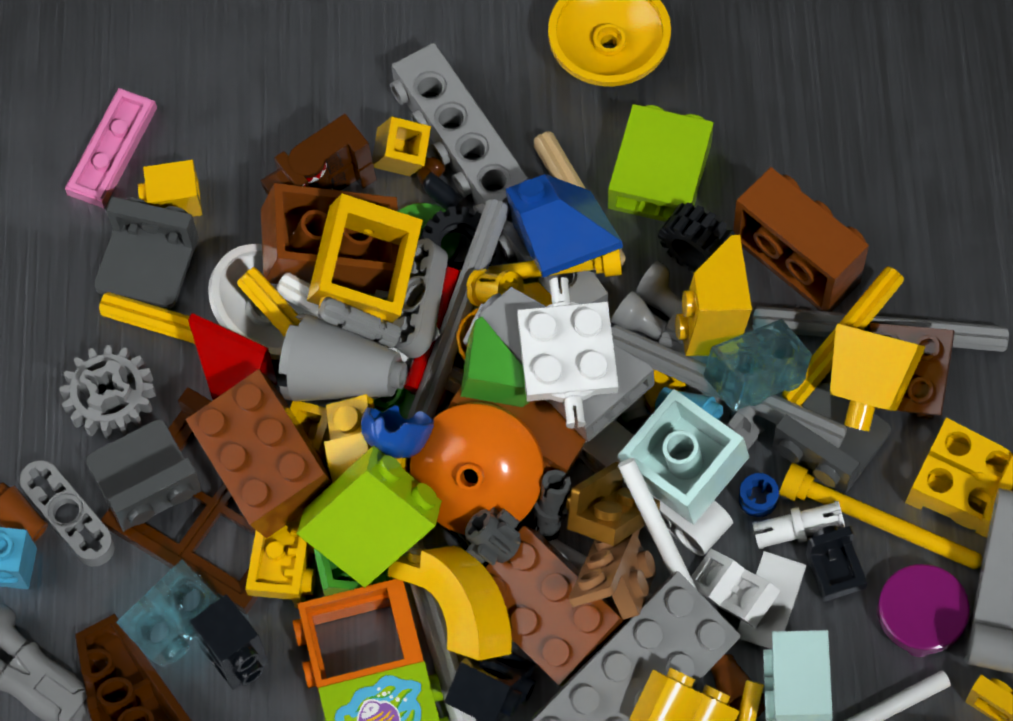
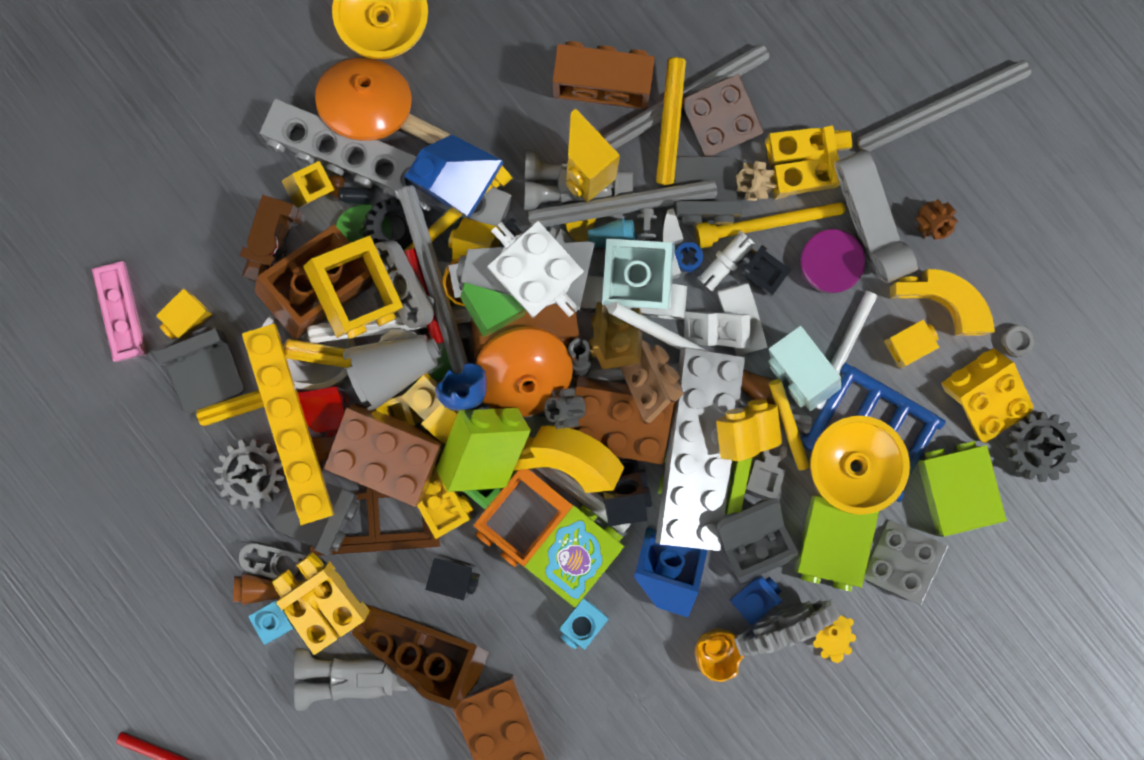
camera: 40 degrees left, 20 degrees up
clear light blue brick [116,560,221,667] -> none
light grey axle [318,297,401,348] -> none
yellow bush [466,268,524,307] -> none
lime brick [608,104,714,222] -> none
black tyre [658,203,736,274] -> none
clear light blue brick [703,319,812,412] -> none
yellow torso [830,323,925,432] -> none
none -> yellow plate [242,324,335,525]
none -> yellow hips [272,552,370,655]
none -> orange dish [315,58,412,141]
none -> white slope [662,208,683,279]
none -> tan gear [736,161,776,201]

